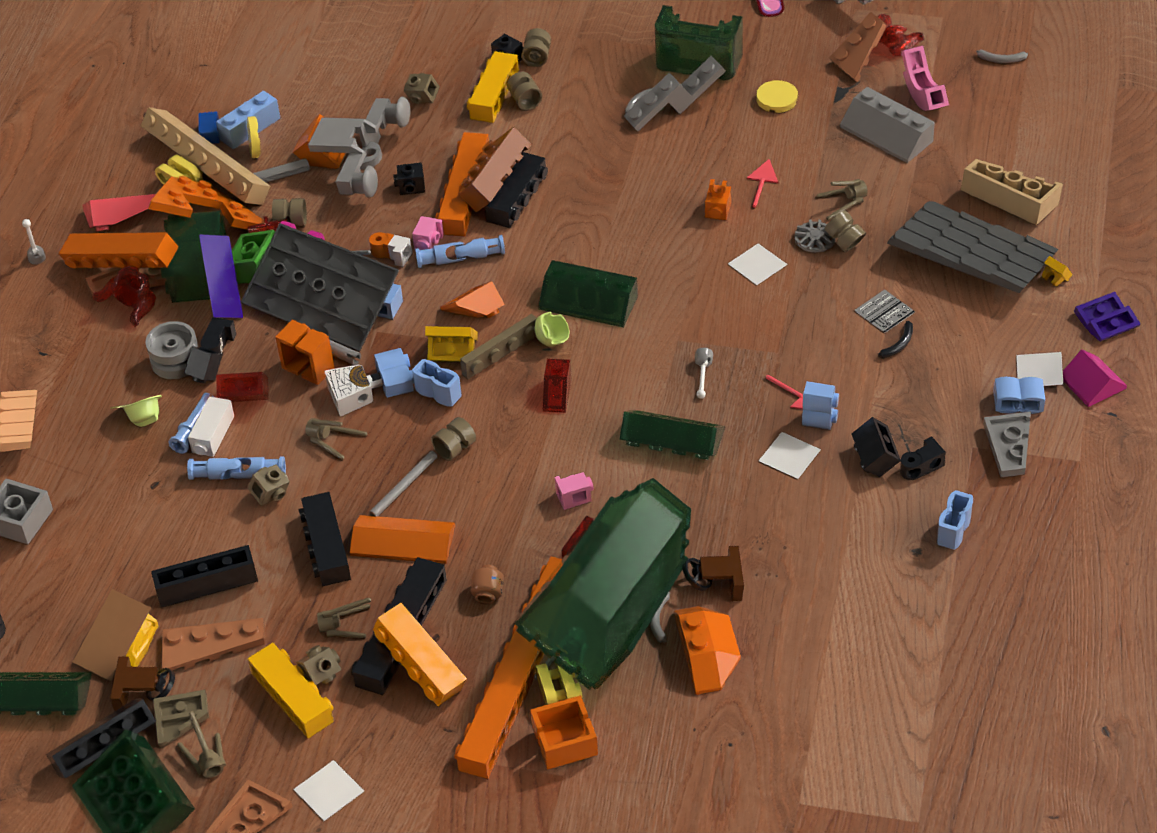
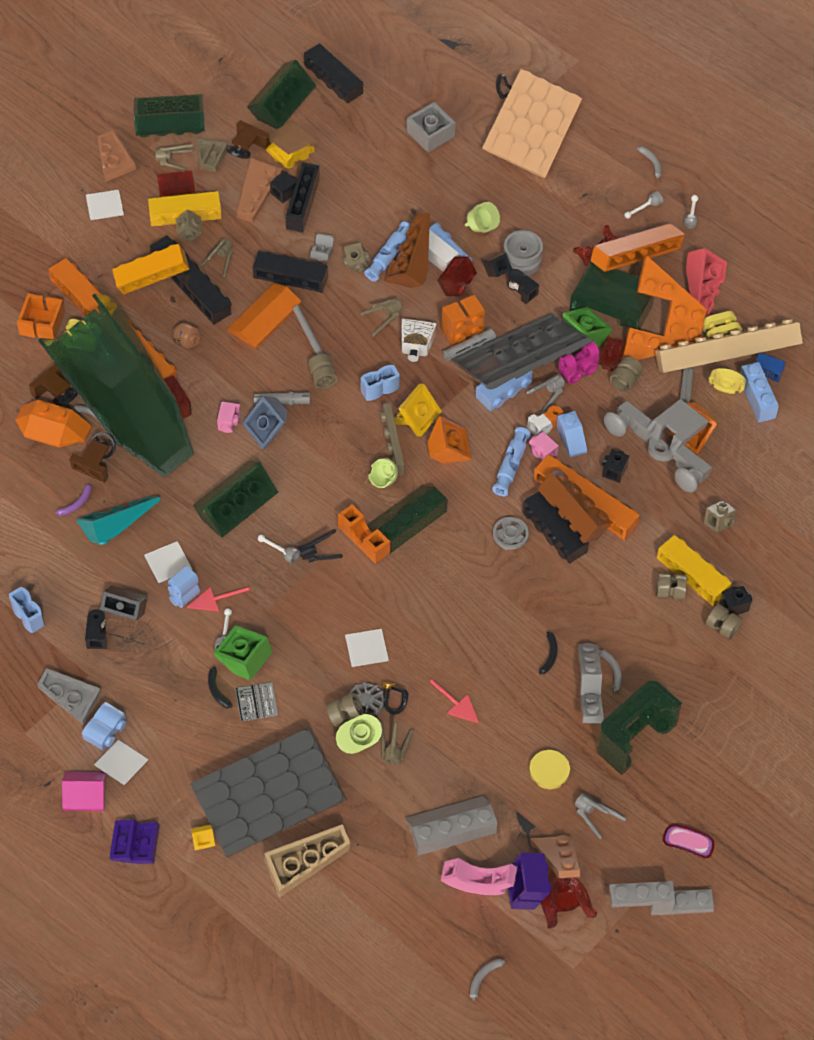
camera: 115 degrees right, 10 degrees up
black brick [46,698,156,779] -> none
dark purple sticker [199,234,243,318] -> none
light blue brick [374,348,414,398] -> none
clear red slope [542,358,572,413] -> none
orange brick [705,179,731,220] -> none
none -> reddish brown piece [29,363,78,406]
none -> medium lavender piece [55,483,92,516]
none -> teal wedge [76,496,160,545]
none -> clear red brick [157,171,195,197]
none -> bright green slope [213,625,273,680]
none -> white hinge [215,608,232,649]
none -> sand blue slope [242,396,287,449]
none -> light grey pin [254,391,310,406]
none -> black brick [270,171,297,203]
none -> black plant [298,529,343,563]
none -> light grey bracket [310,233,334,261]
none -> yellowish green piece [336,714,382,754]
none -> orange arch [338,504,390,564]
none -> black piece [382,682,409,715]
none -> dark orange wedge [384,212,430,288]
none -> light grey wheel [493,517,529,550]
none -> dark purple piece [508,853,551,910]
none -> black piece [539,631,558,674]
none -> light blue slope [556,411,587,458]
none -> light grey plant [575,793,626,839]
none -> hinge [624,191,664,219]

